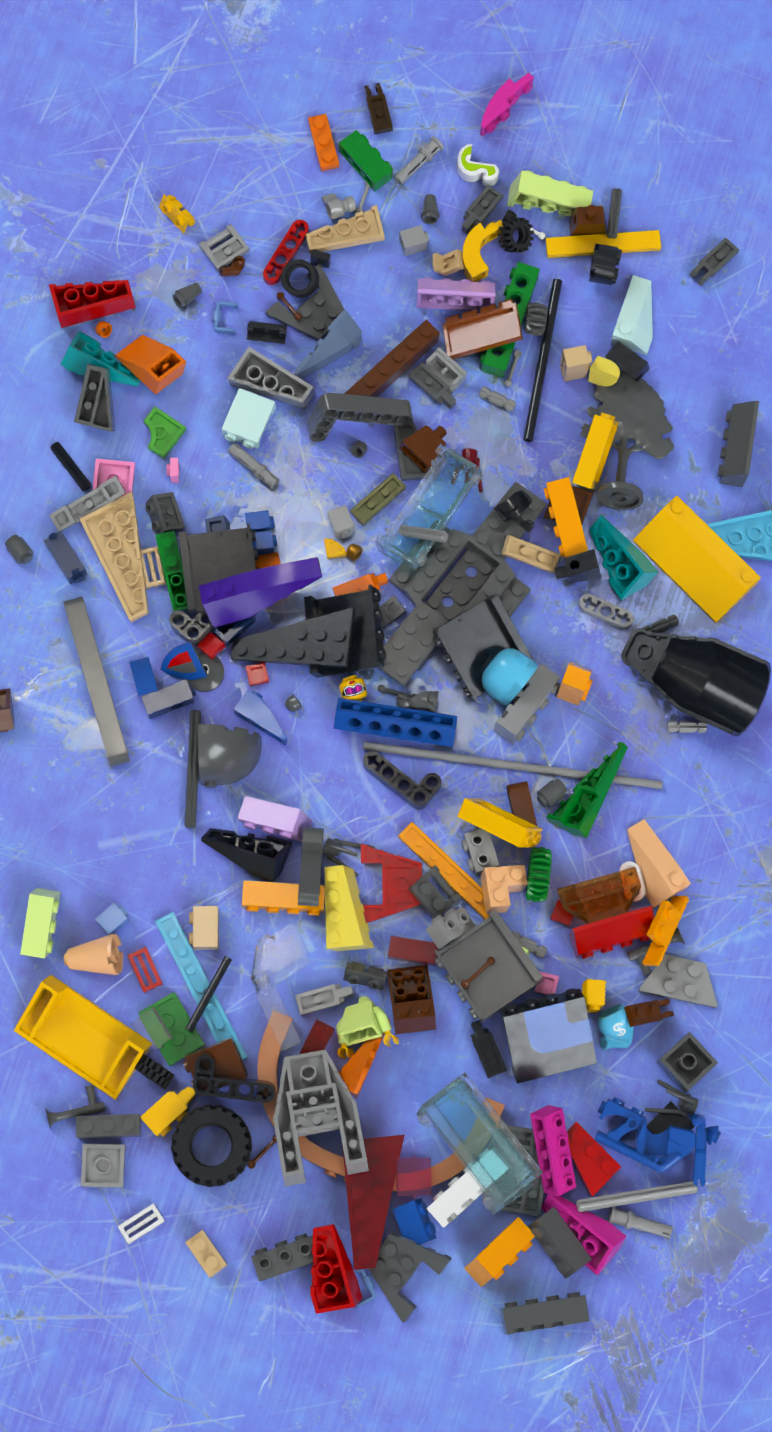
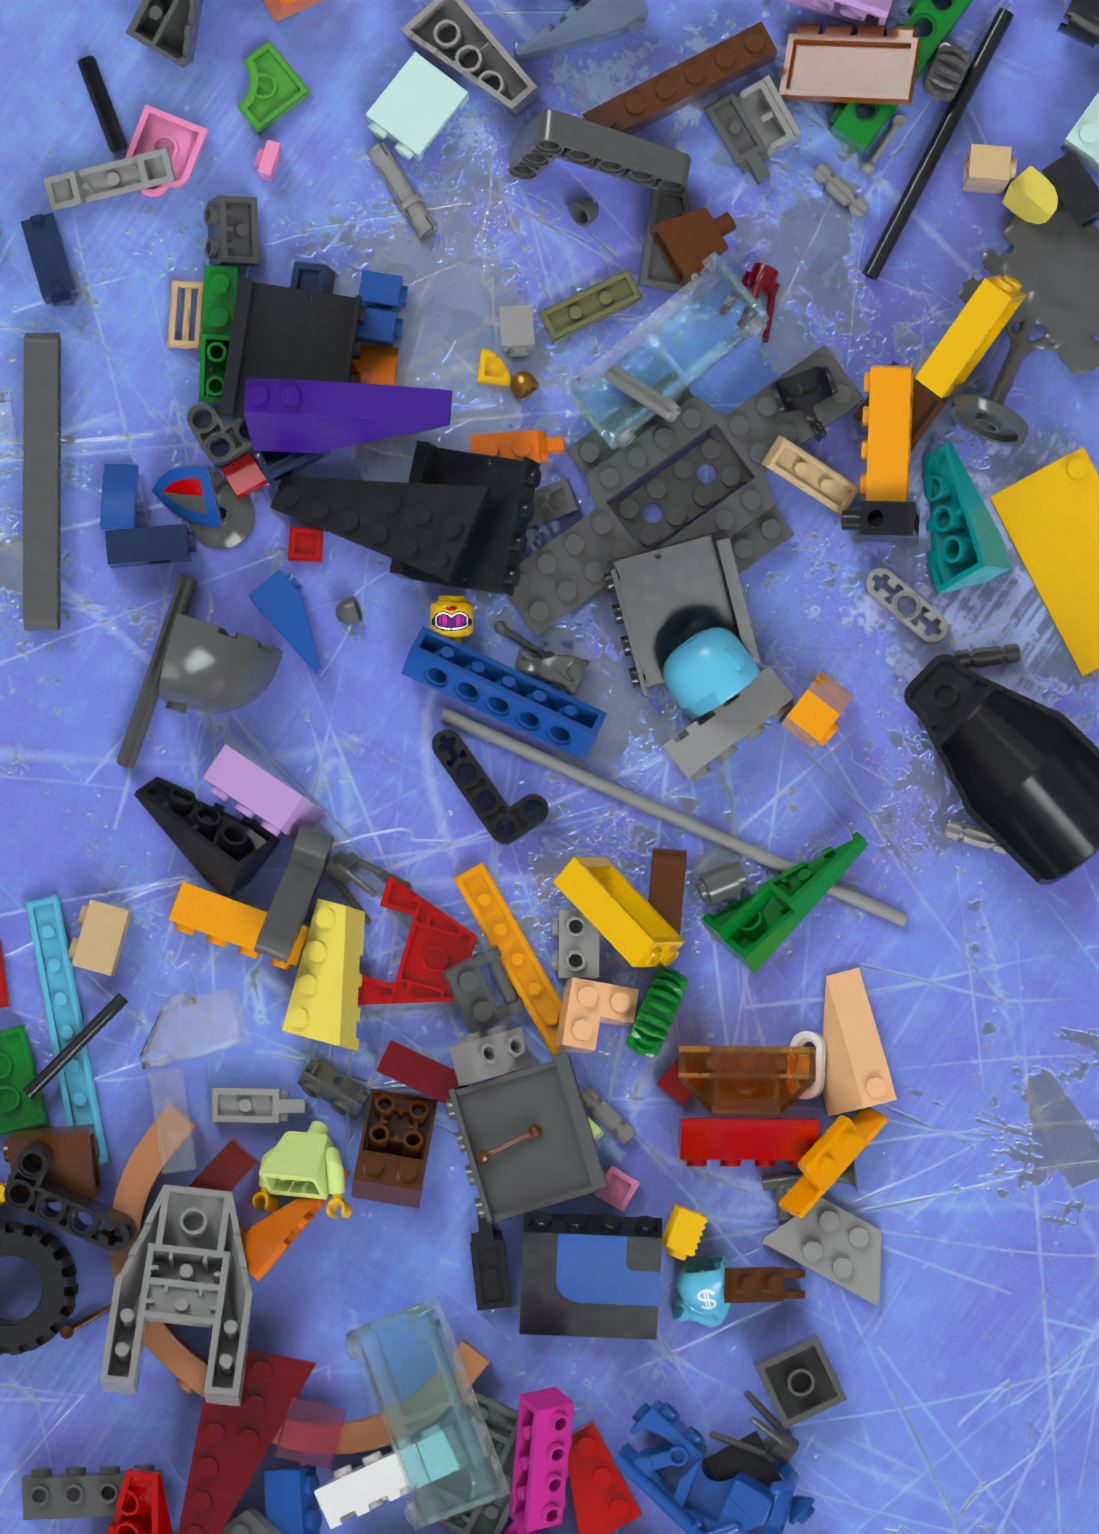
camera: 20 degrees right, 10 degrees up
tan wing [80,492,149,623] -> none

